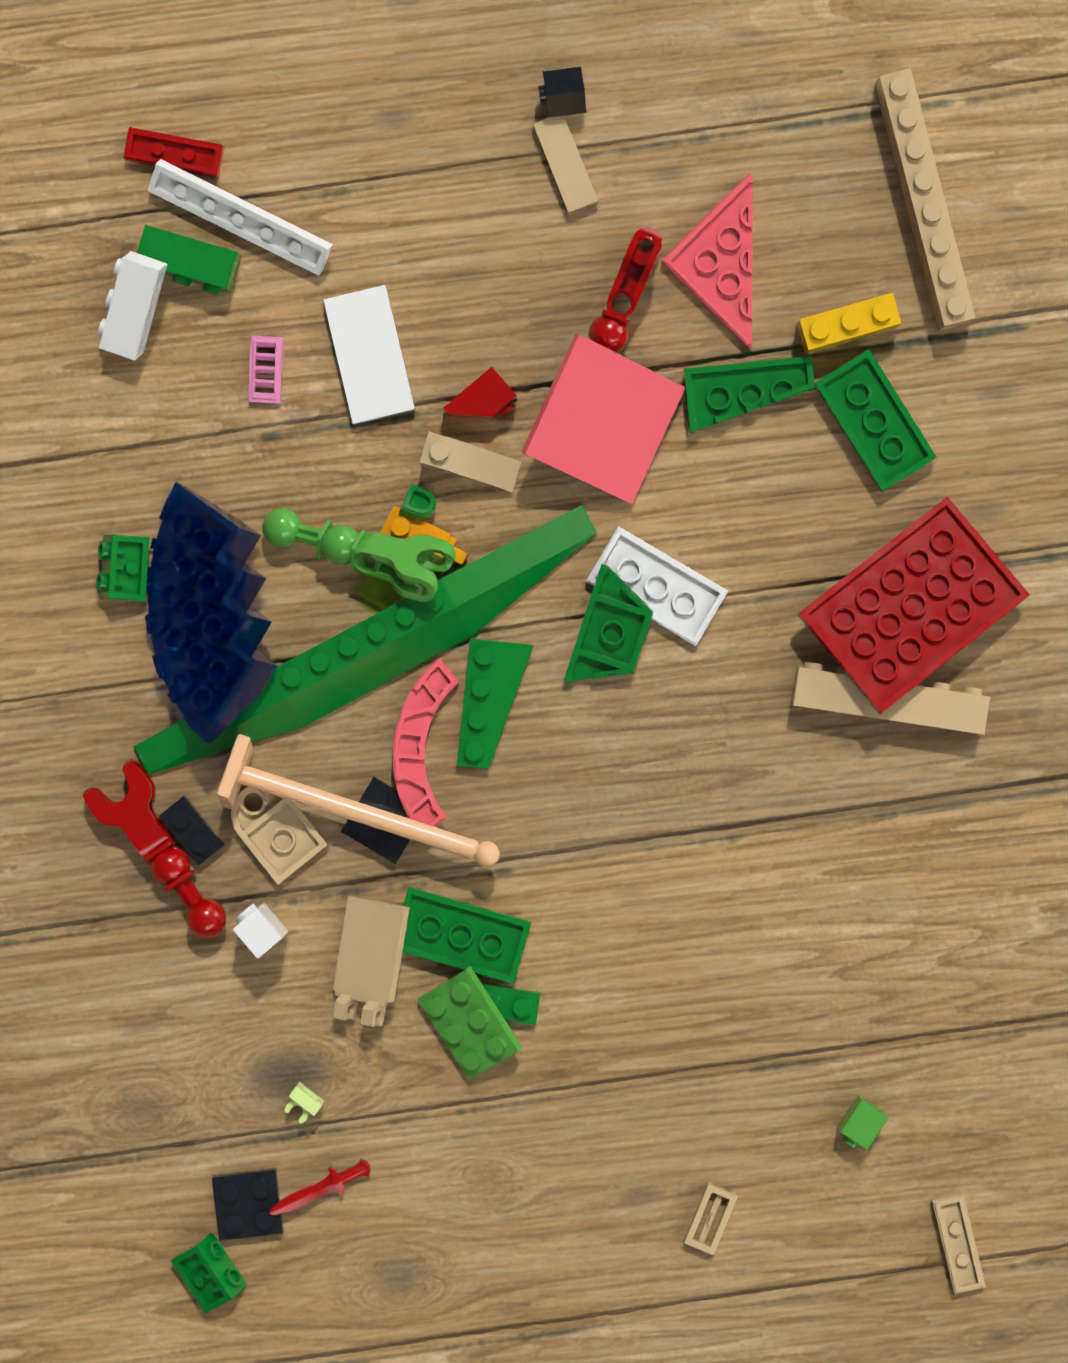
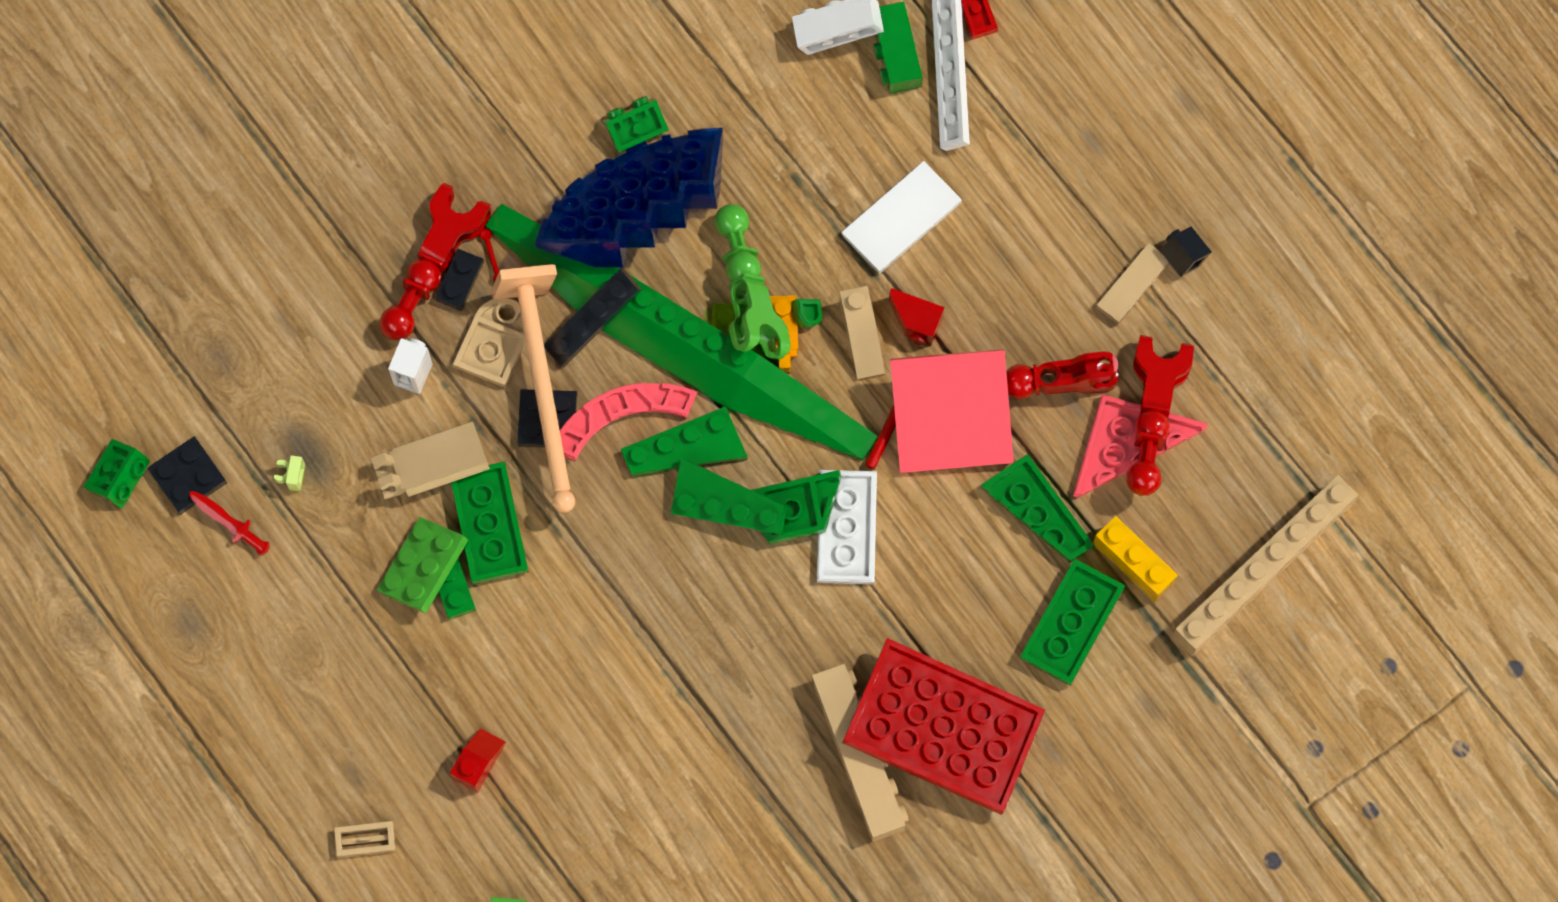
camera: 60 degrees right, 15 degrees down
bright pink slope [248,336,285,404] -> none
none -> red slope [450,728,506,793]
none -> red hinge [480,229,499,282]
none -> black plate [544,269,642,367]
none -> green wing [670,458,787,535]
none -> red piece [865,406,896,470]
none -> red piece [1126,335,1194,496]

